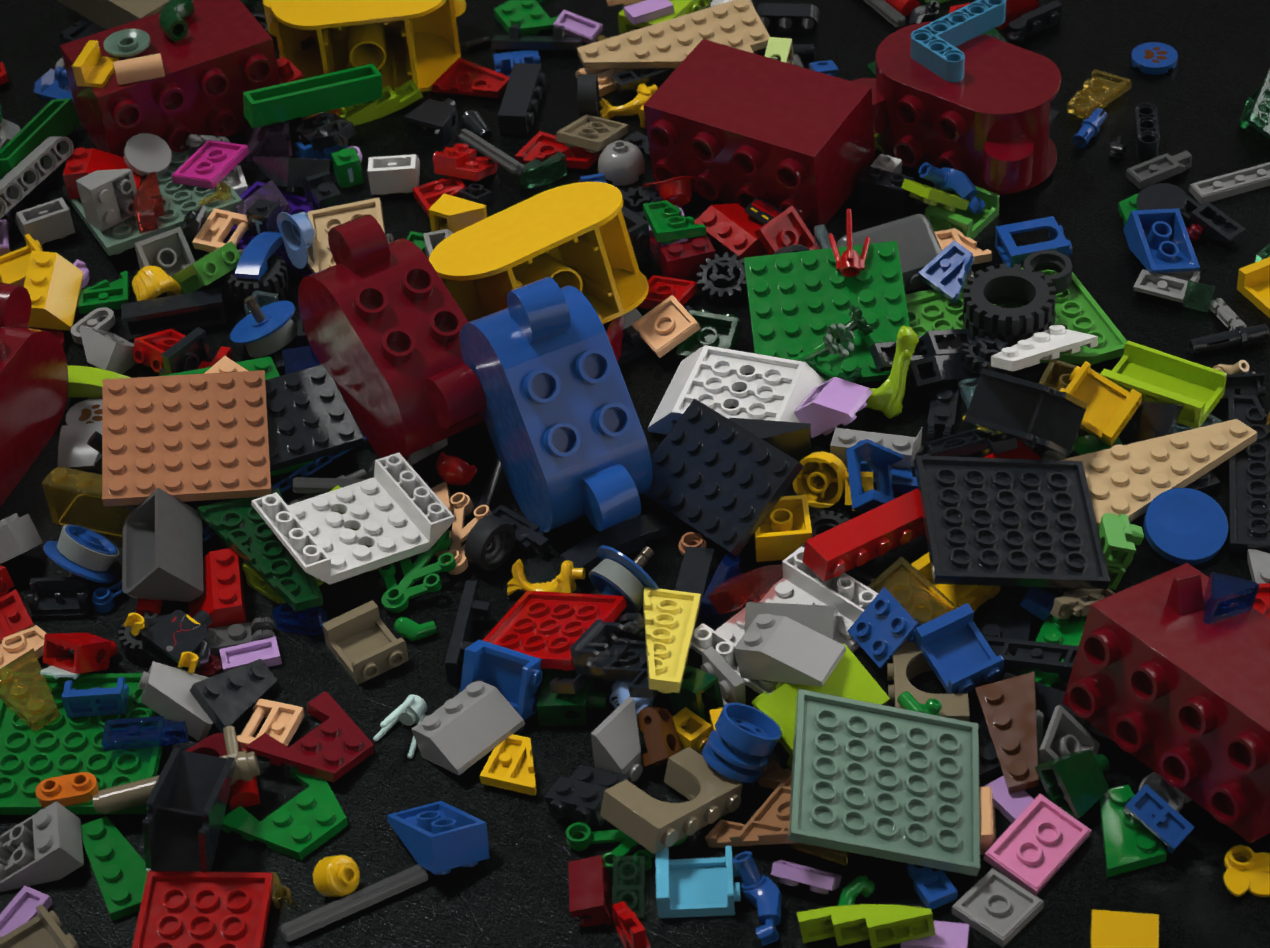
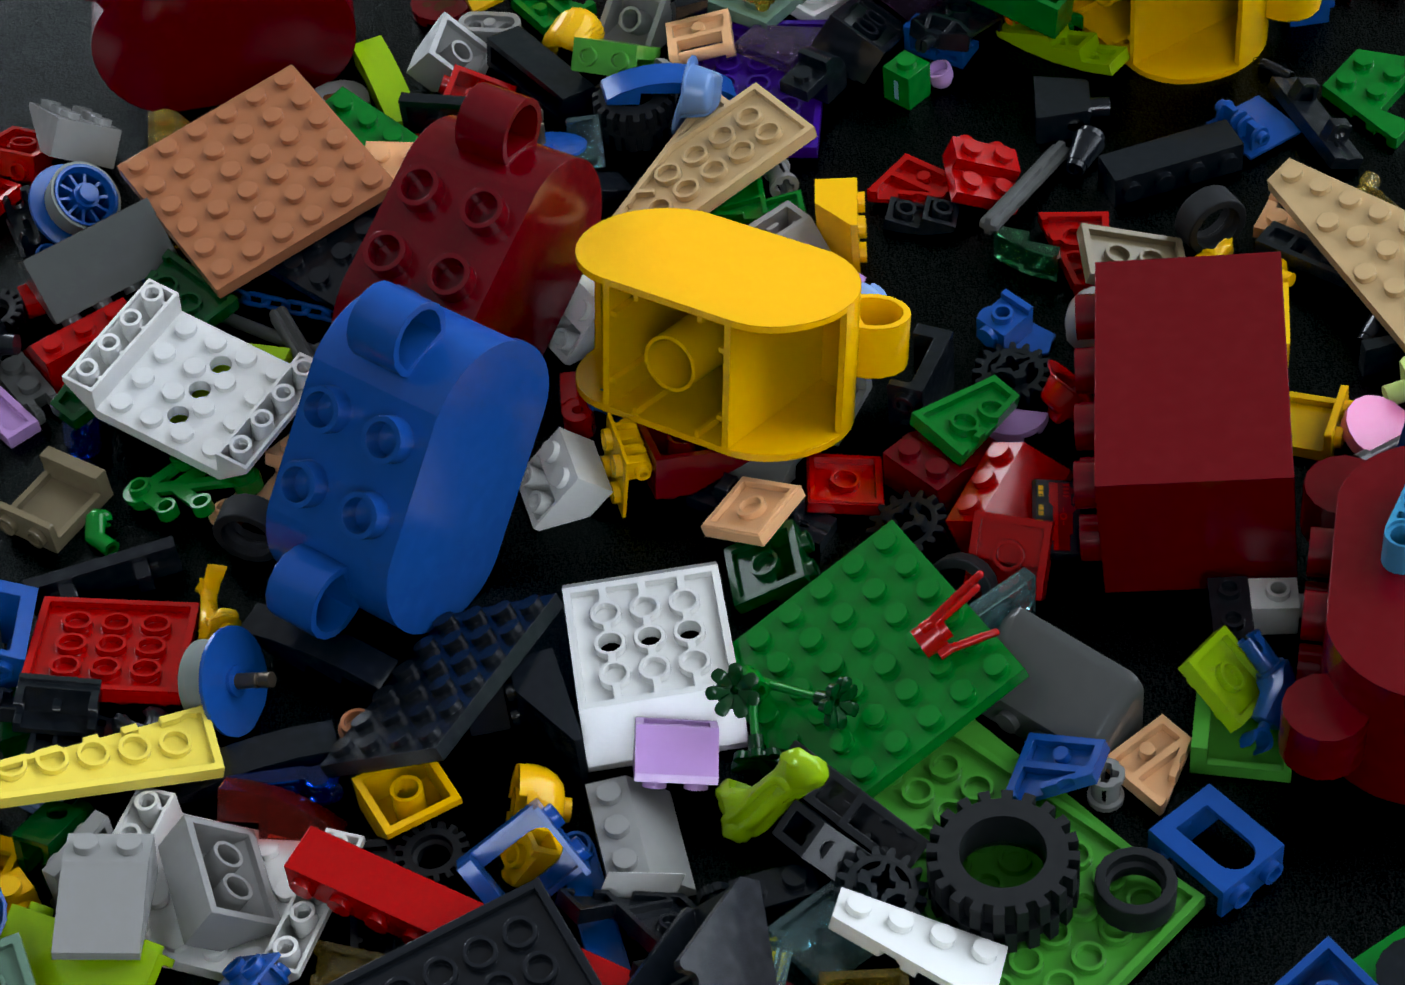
camera: 65 degrees right, 5 degrees up
black brick [245,198,281,236] -> none
white slope [368,154,420,195] -> none
red wing [431,58,510,98] -> none
lavender tile [553,10,603,44] -> none

